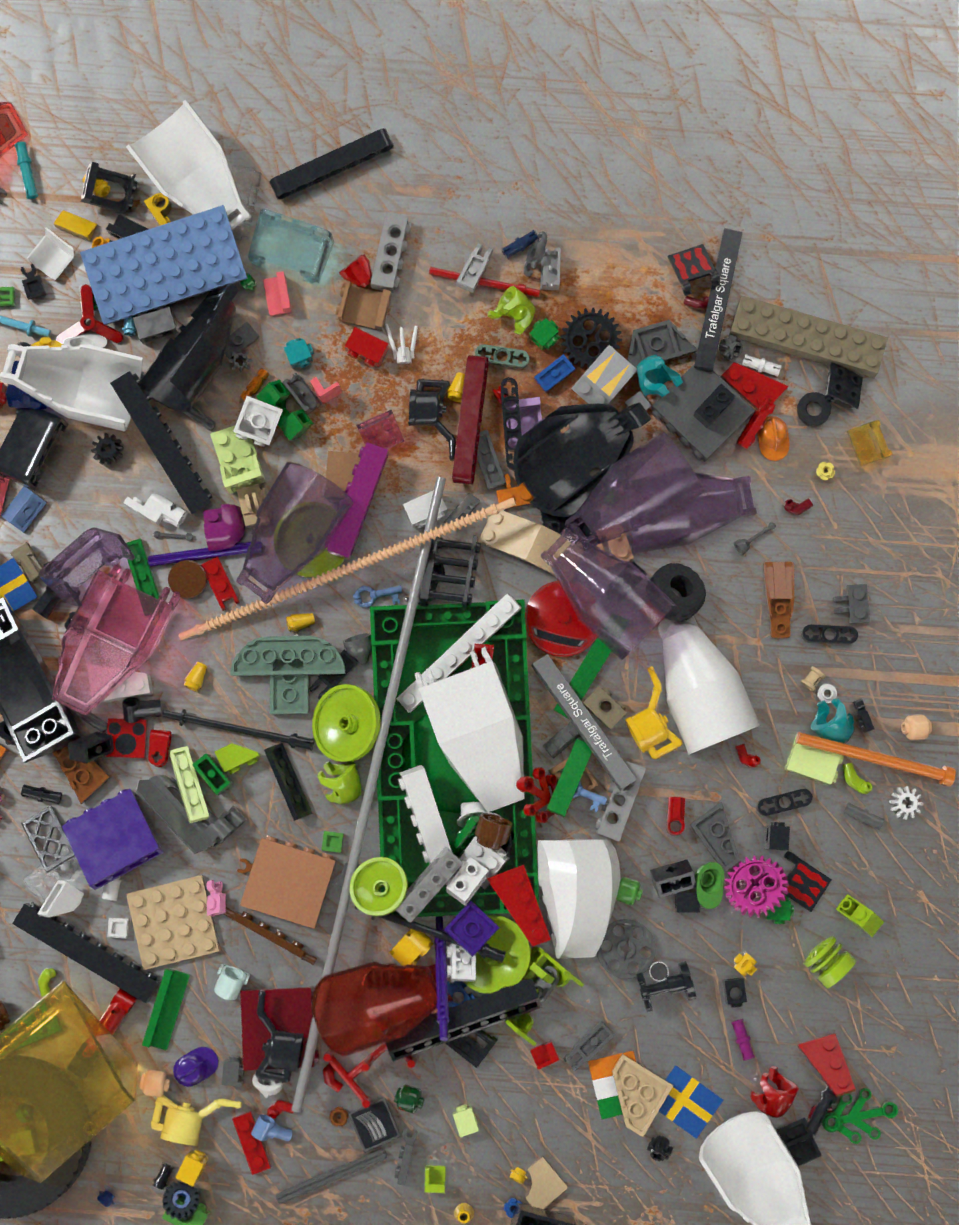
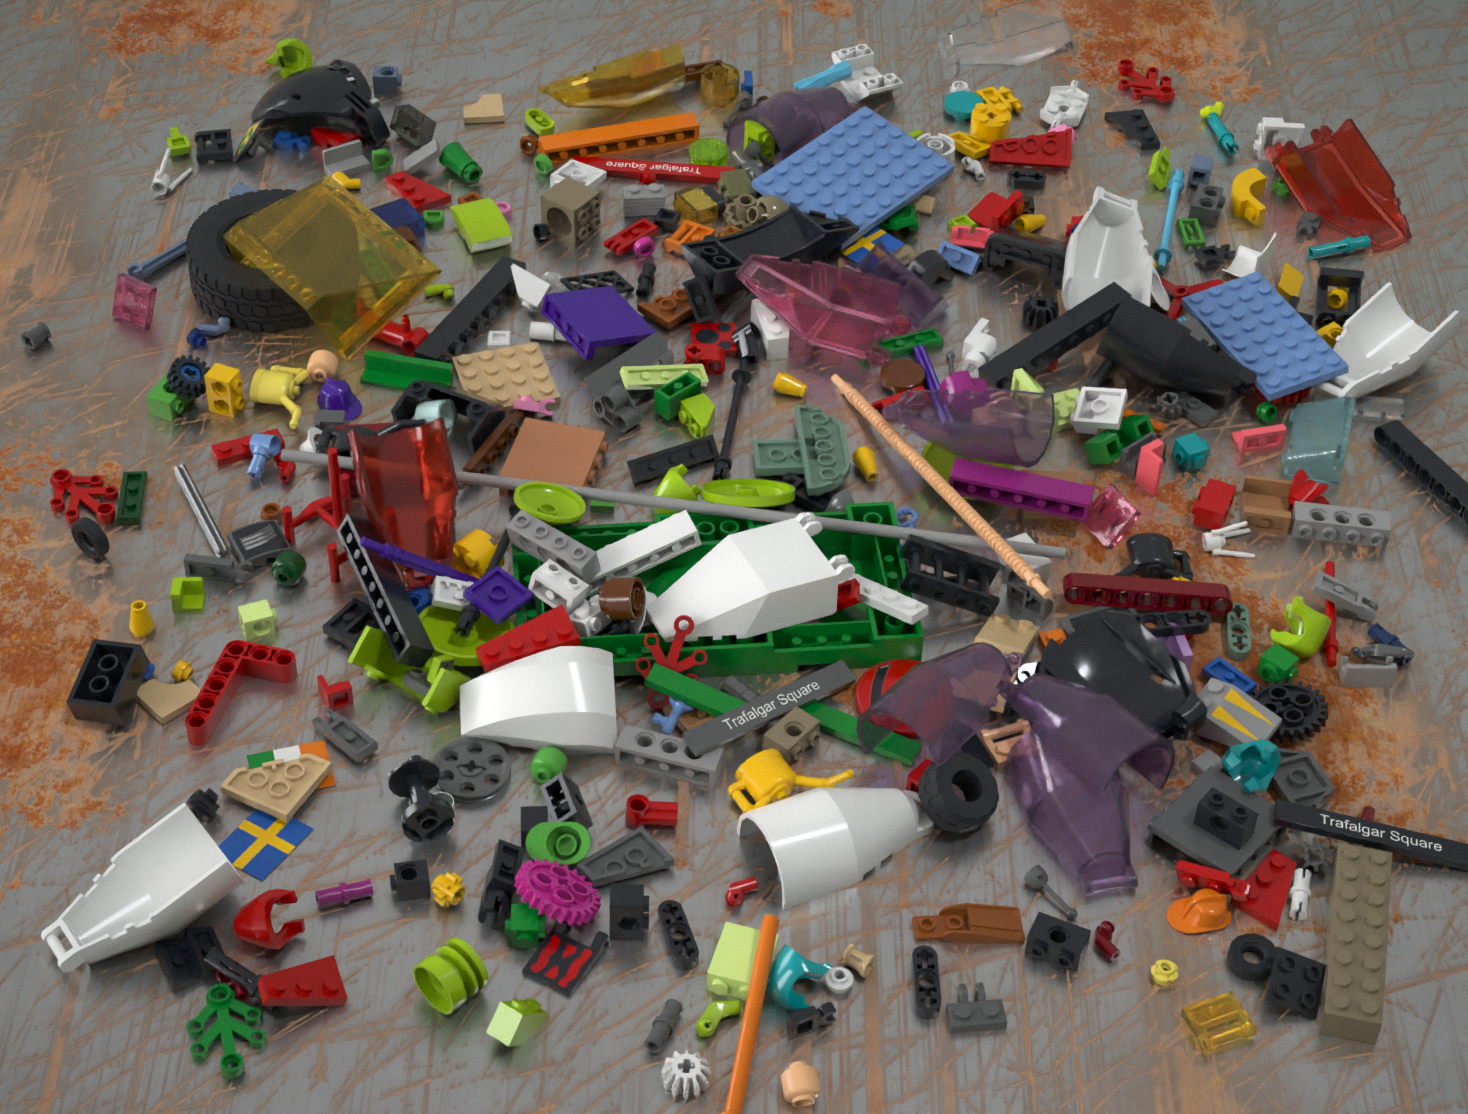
camera: 80 degrees right, 40 degrees down
black flag [668,244,720,296] -> none
none -> red beam [185,640,298,746]
none -> sand blue arm [198,317,231,336]
none -> black windscreen [391,380,506,456]
none -> black plate [478,839,525,928]
none -> black brick [905,250,956,289]
none -> black brick [1025,912,1091,972]

